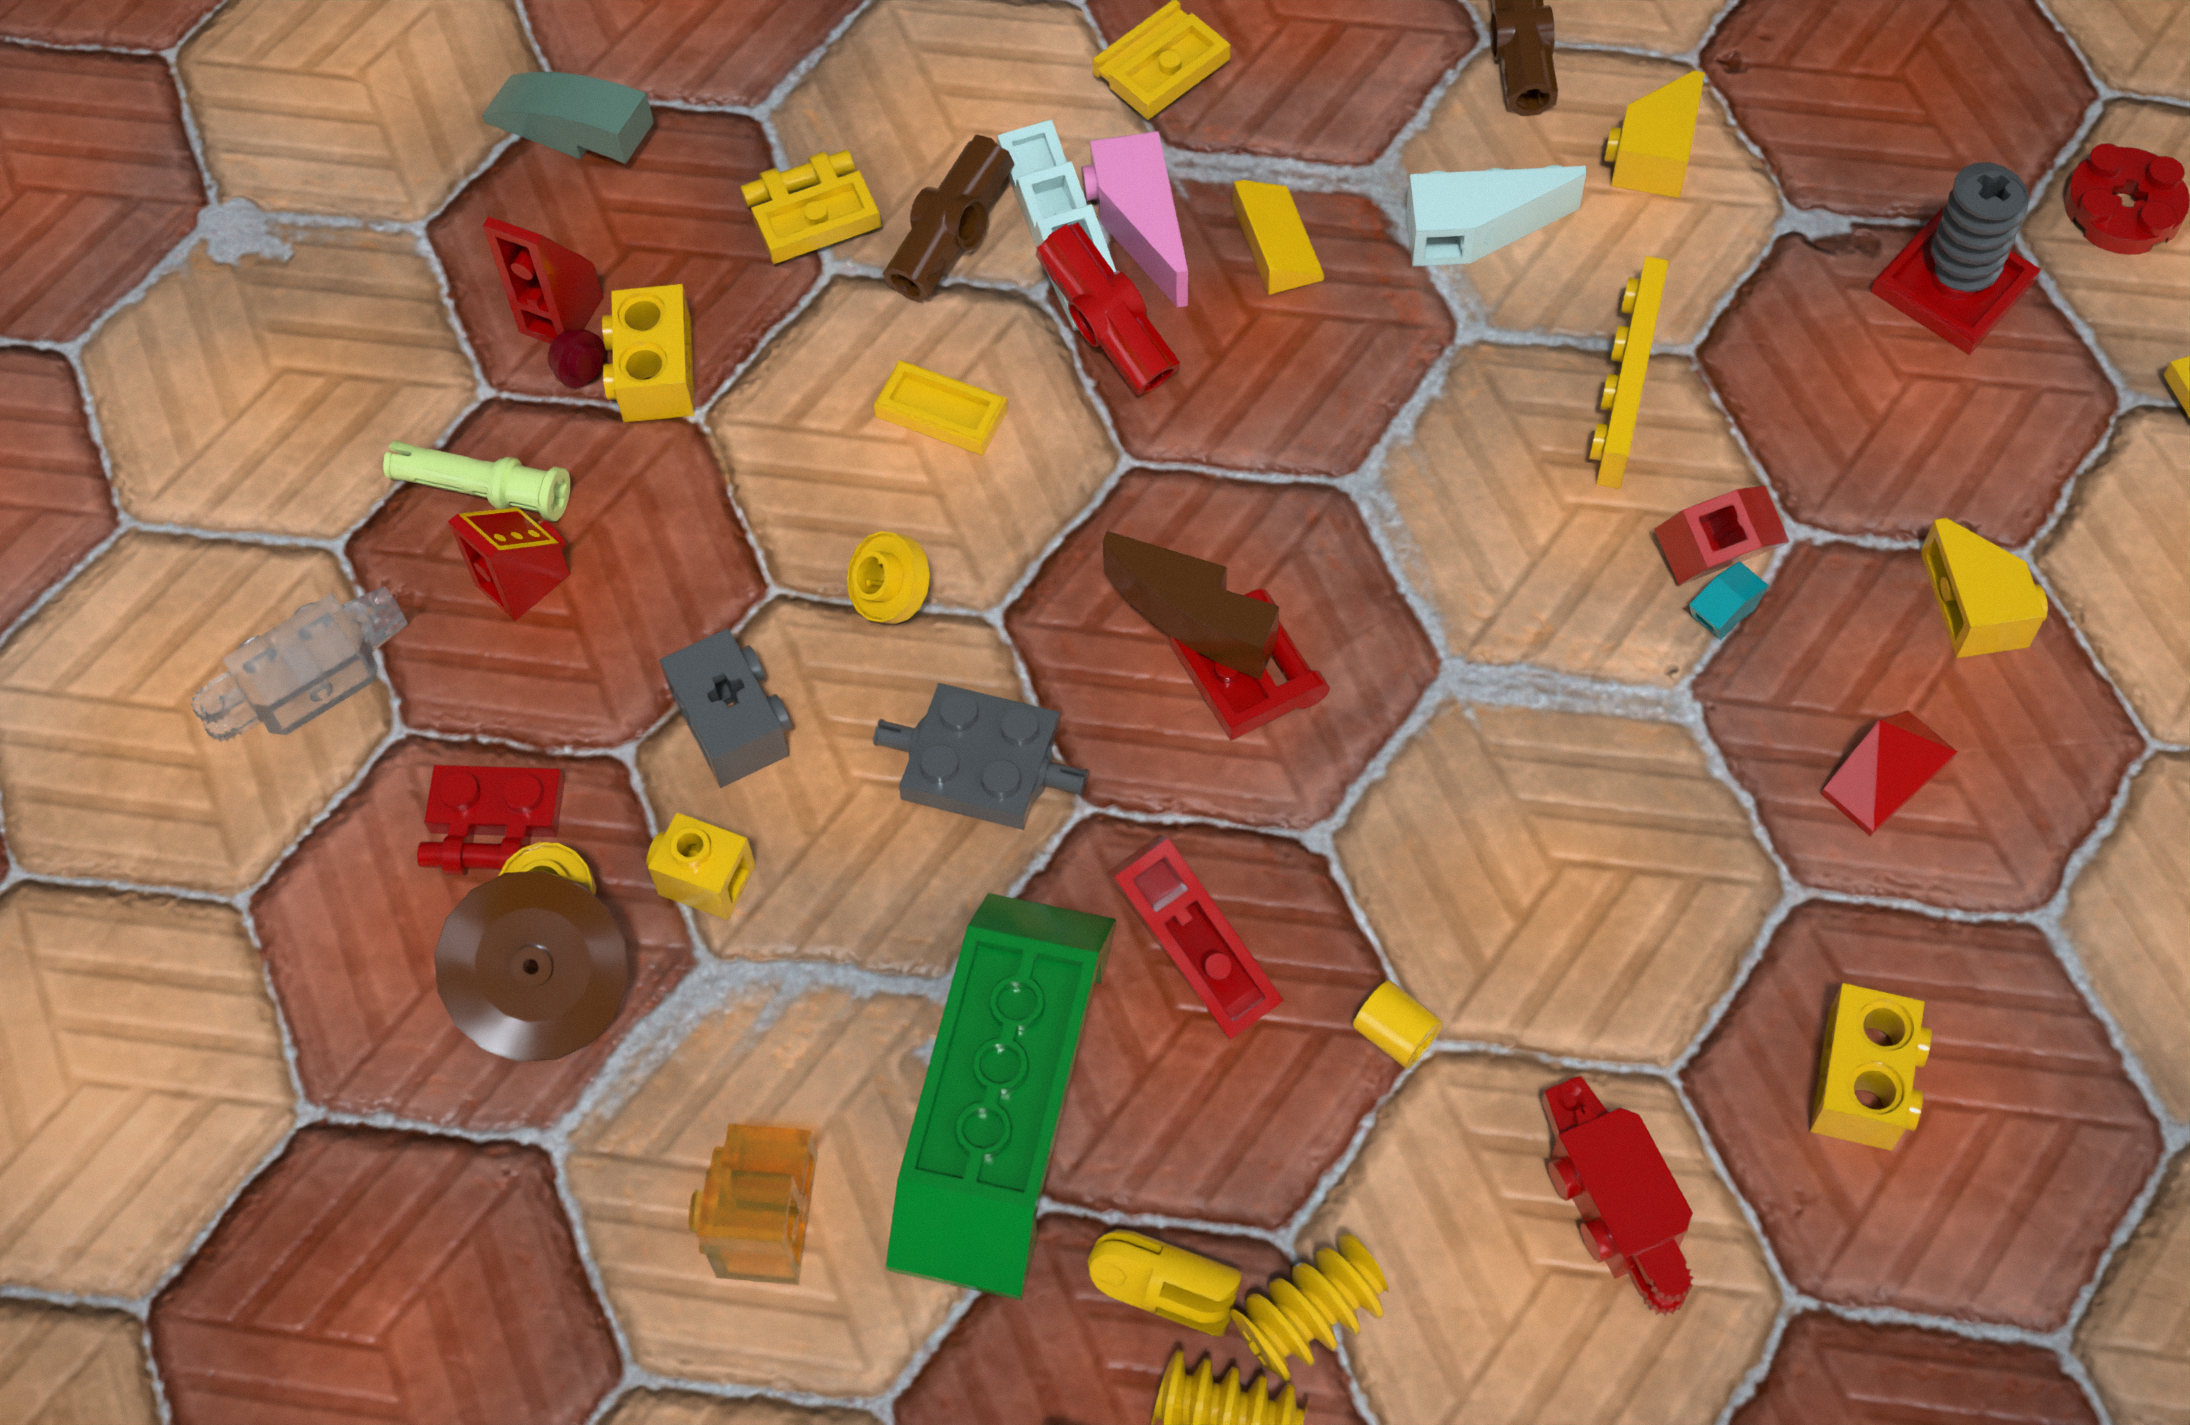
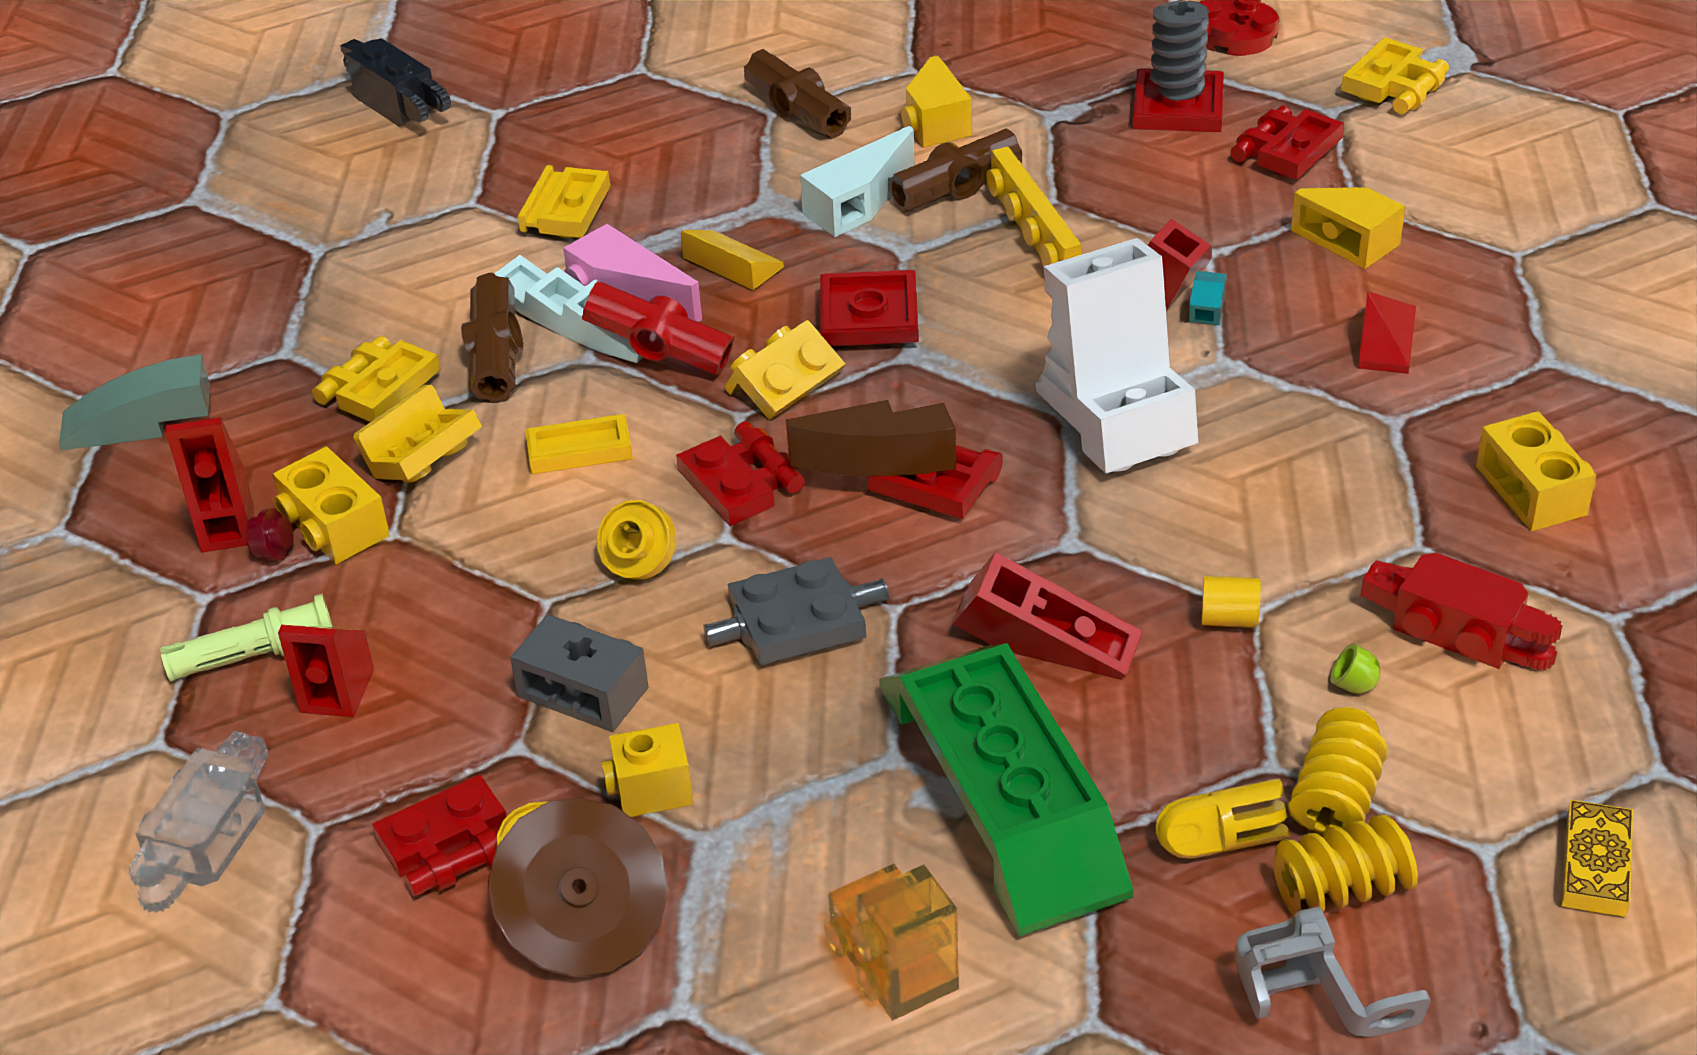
camera: 35 degrees left, 20 degrees down
none -> yellow bracket [353,385,482,483]
none -> red plate [676,421,805,526]
none -> yellow bracket [724,320,845,421]
none -> red plate [820,270,919,346]
none -> reddish brown piece [888,128,1022,213]
none -> white brick [1035,238,1199,474]
none -> red plate [1230,105,1344,180]
none -> lime hinge [1331,643,1380,694]

